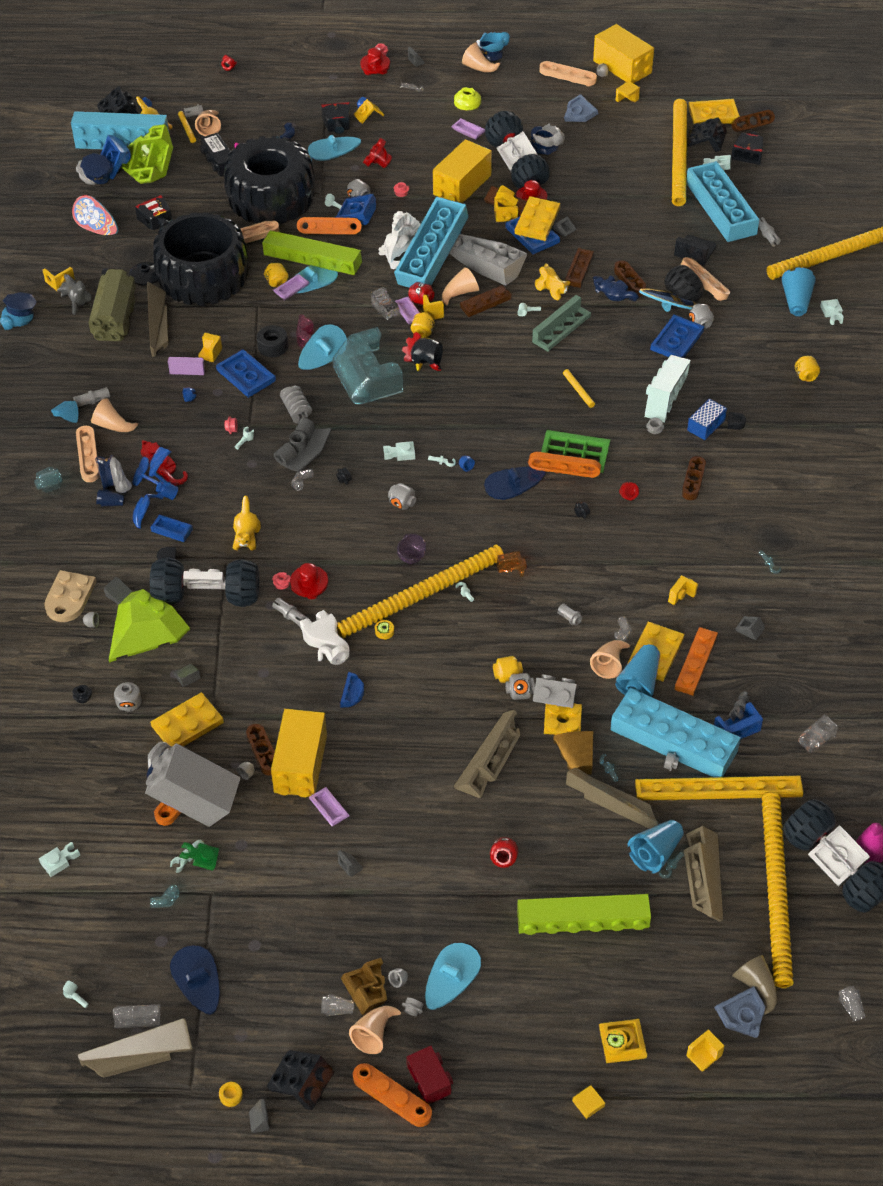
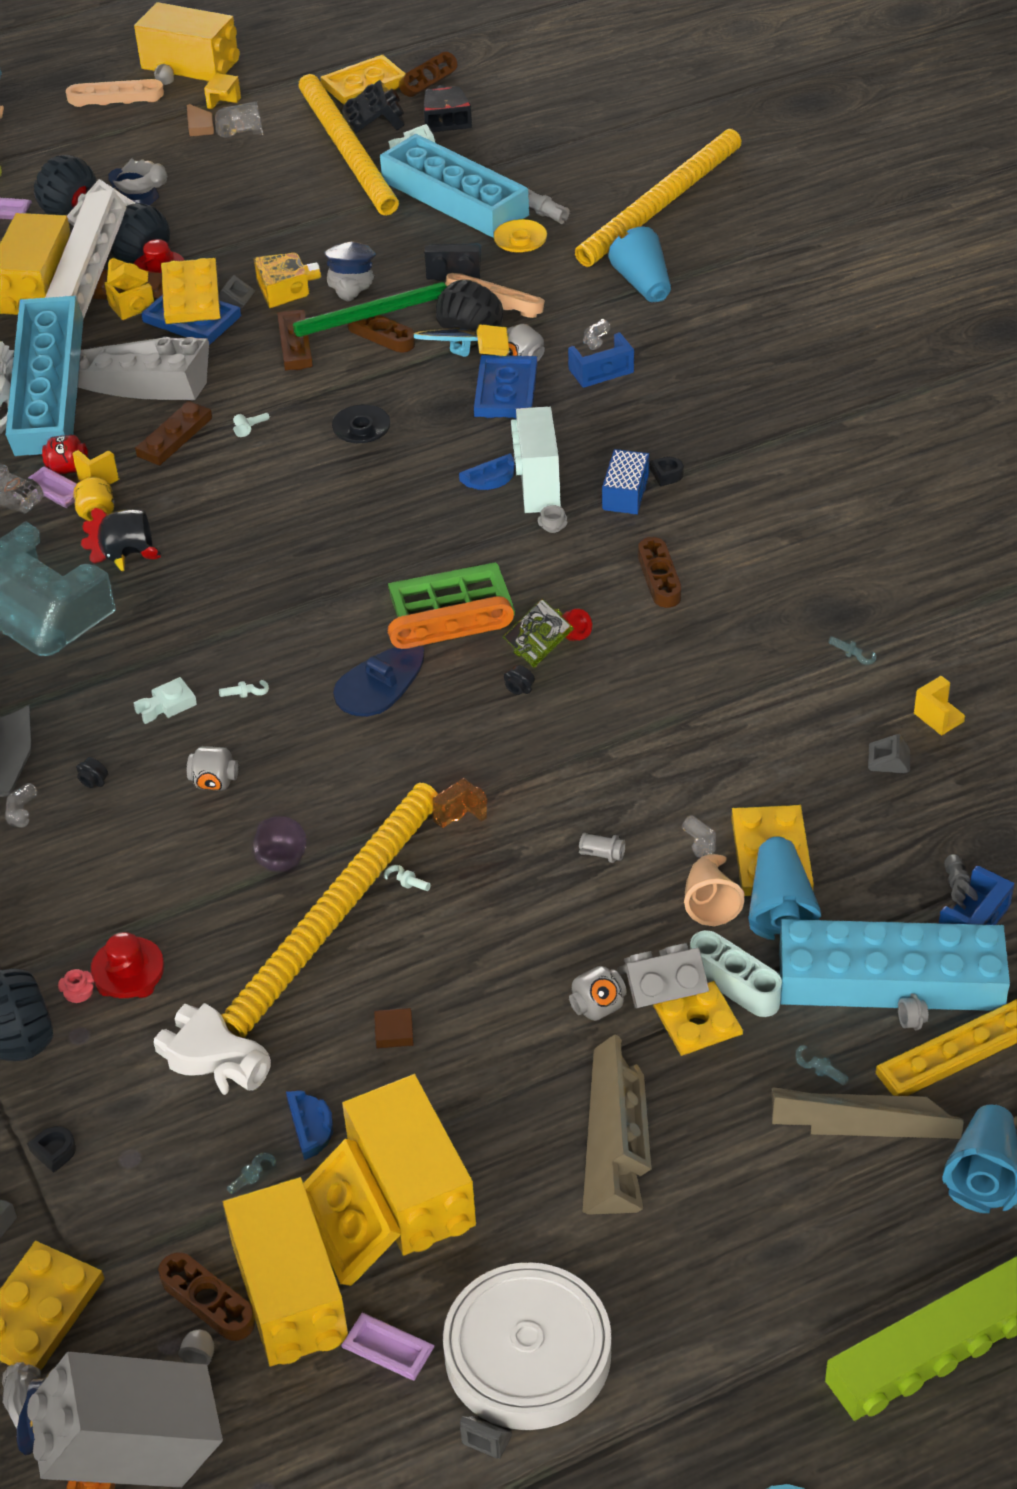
camera: 25 degrees left, 5 degrees down
light grey pin [272,598,308,627] -> none
yellow tile [375,620,394,639] -> none
light nougat hat [442,267,479,305] -> none
blue hinge [459,456,475,471] -> none
red head [490,837,519,868] -> none
yellow head [493,656,523,683] -> none
sand green fence [532,295,591,351] -> none
yellow animal [535,263,570,300] -> none
pearl gold slope [553,731,593,774] -> none
yellow bar [563,369,595,408] -> none
sand blue plate [564,94,598,122] -> none
dark blue animal [593,275,639,302] -> none
yellow bracket [668,575,698,605] -> none
orange plate [674,627,718,696] -> none
yellow head [795,356,820,382] -> none
light aqua plate [820,299,844,325] -> none
none -> black tile [27,1126,76,1173]
none -> white brick [45,189,127,318]
none -> medium nougat tile [187,104,214,136]
none -> clear leg [215,101,263,138]
none -> clear light blue hand [227,1153,276,1194]
none -> yellow torso [254,253,321,308]
none -> green axle [293,282,447,337]
none -> yellow plate [303,1139,402,1286]
none -> piece [323,241,376,302]
none -> black dish [332,404,390,443]
none -> yellow brick [342,1074,476,1256]
none -> reddish brown tile [374,1008,414,1048]
none -> white brick [443,1263,611,1430]
none -> blue tile [459,453,515,490]
none -> yellow tile [477,324,509,356]
none -> yellow dish [494,219,547,252]
none -> piece [503,598,574,668]
none -> blue panel [568,332,634,388]
none -> clear arm [583,319,610,351]
none -> light aqua beam [690,930,782,1017]
none -> yellow panel [914,676,965,736]

